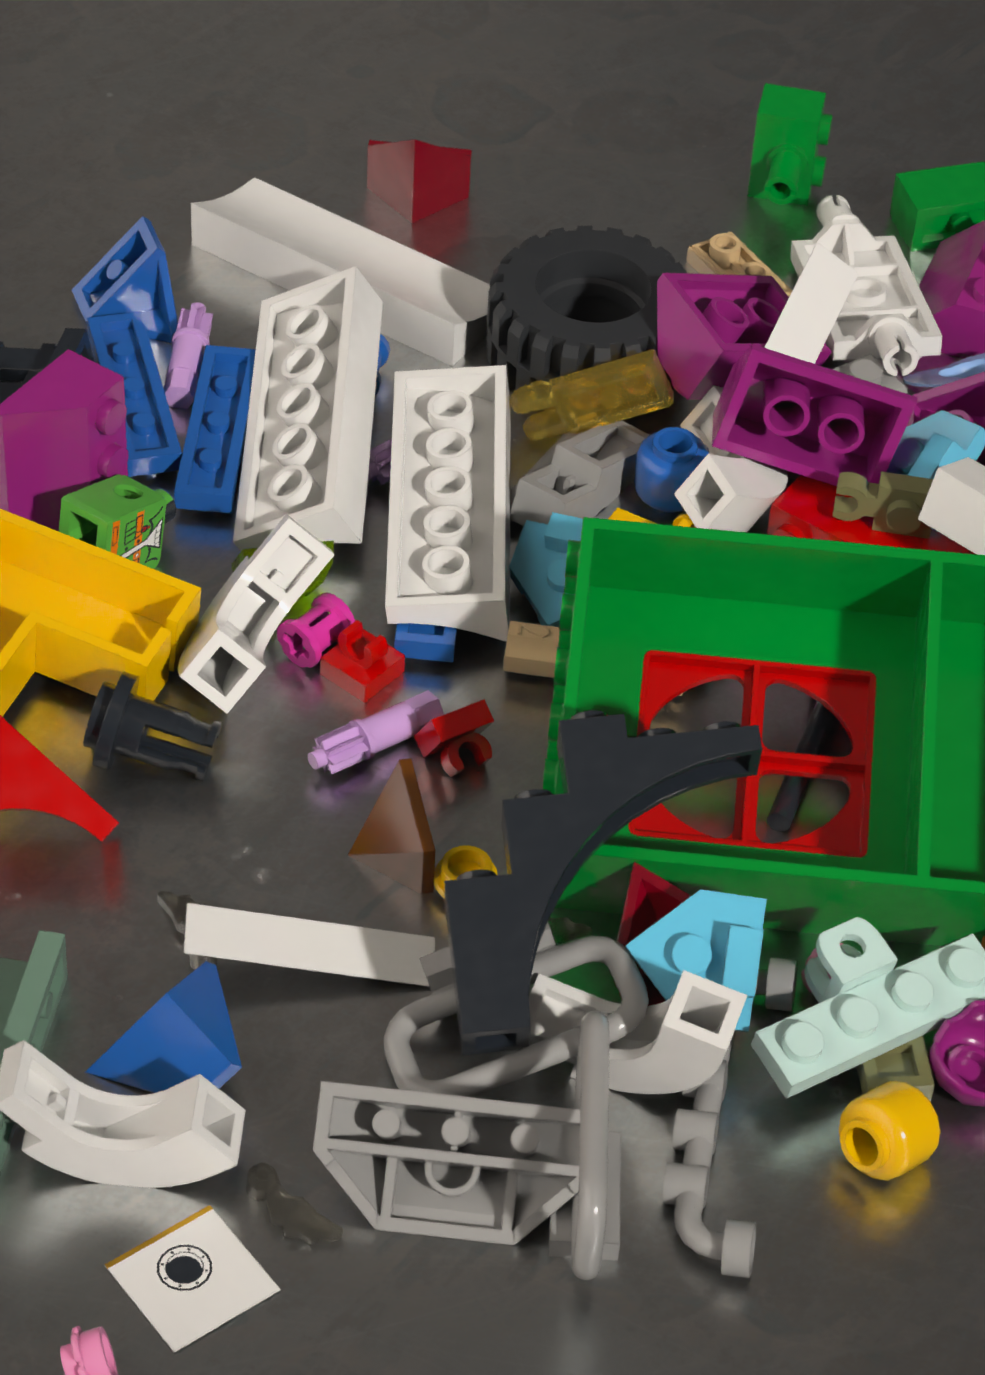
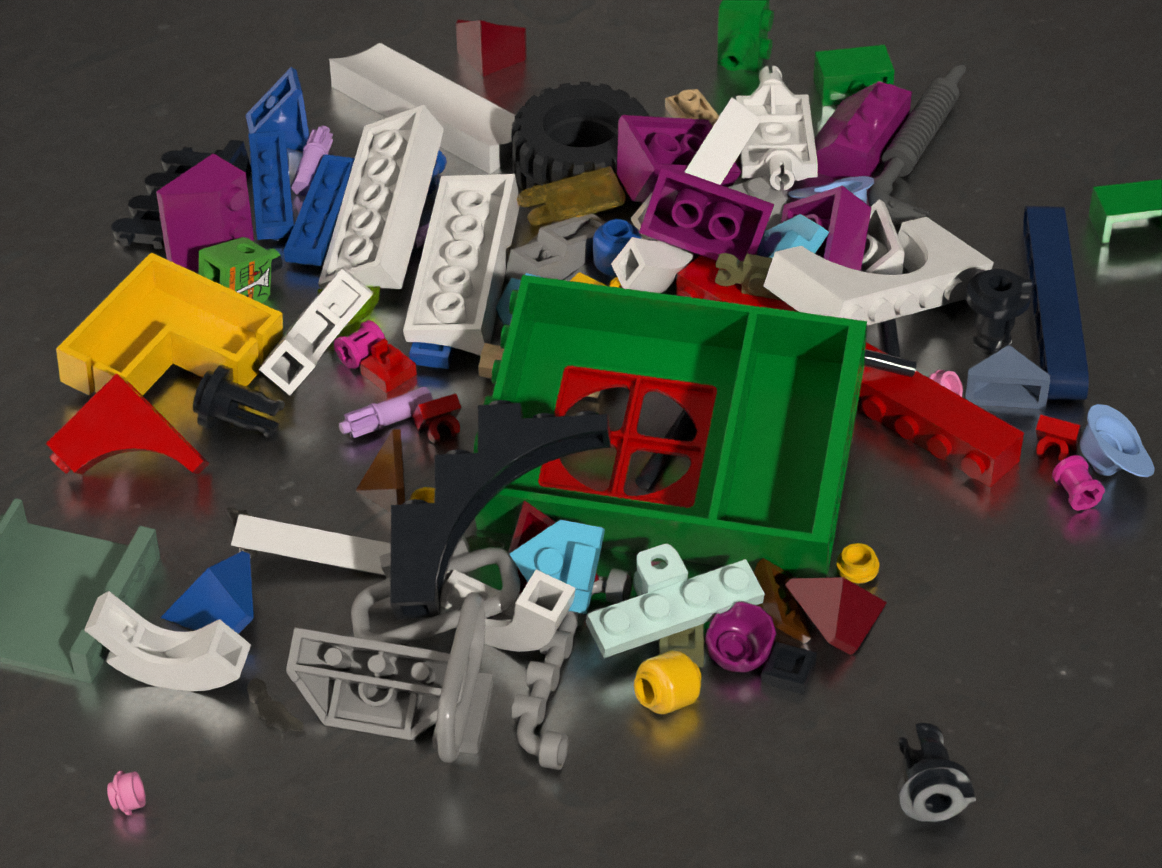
camera: 10 degrees right, 0 degrees up
white sticker [104,1205,281,1353] -> none

